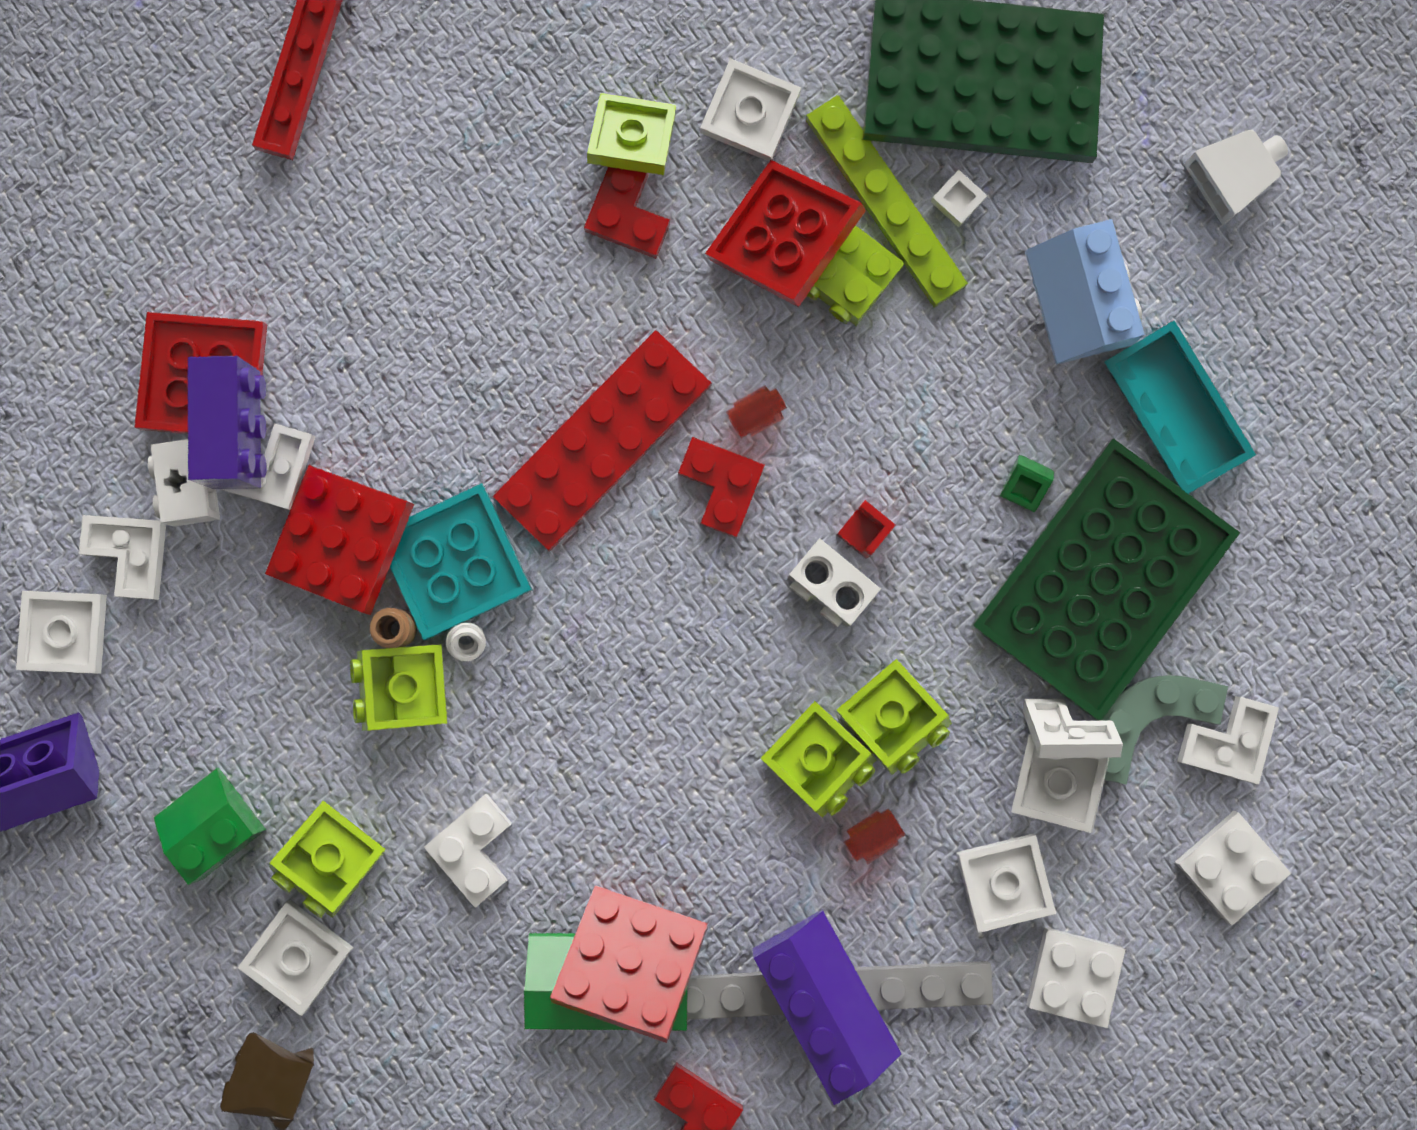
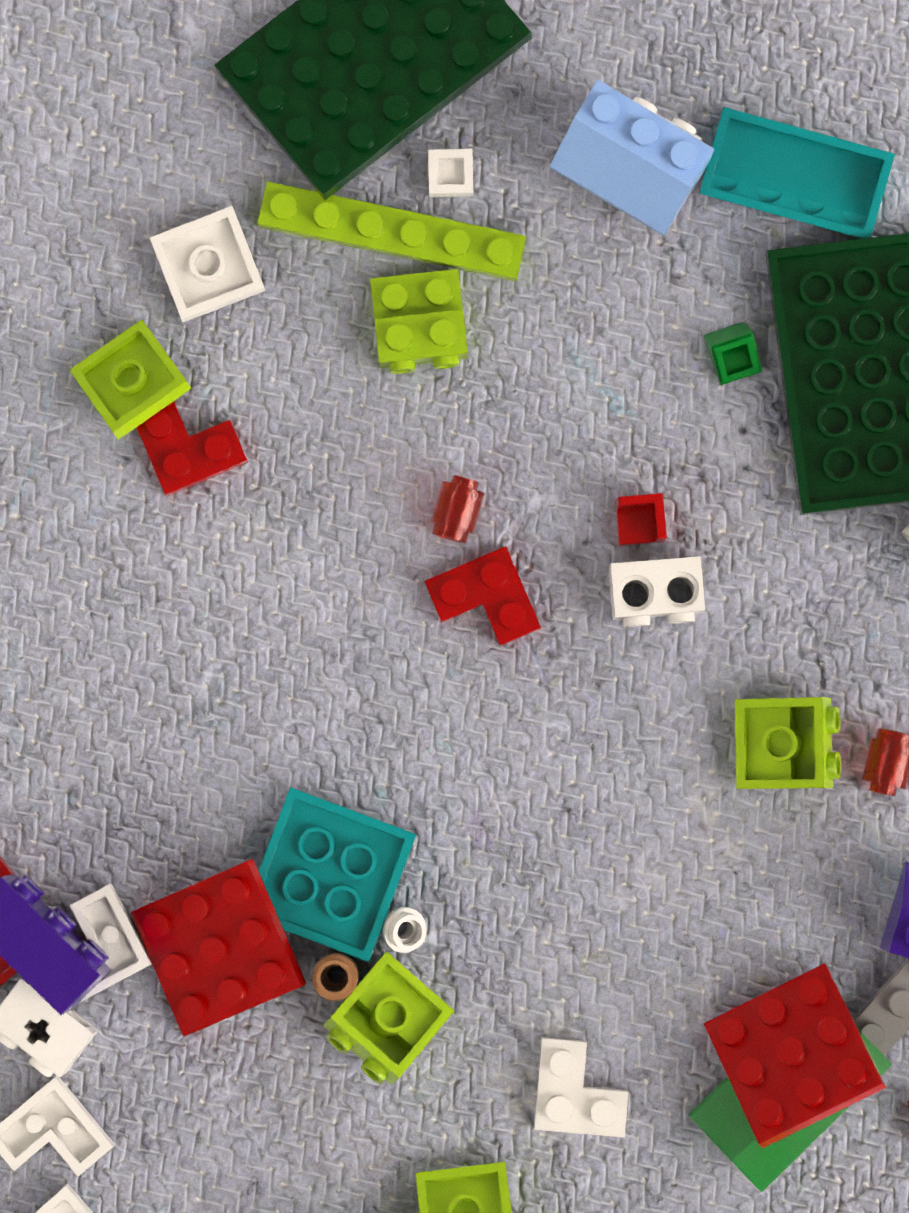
camera: 45 degrees left, 0 degrees up
red plate [492,330,712,552] -> none
red plate [705,160,866,307] -> none
lime plate [837,659,952,775] -> none

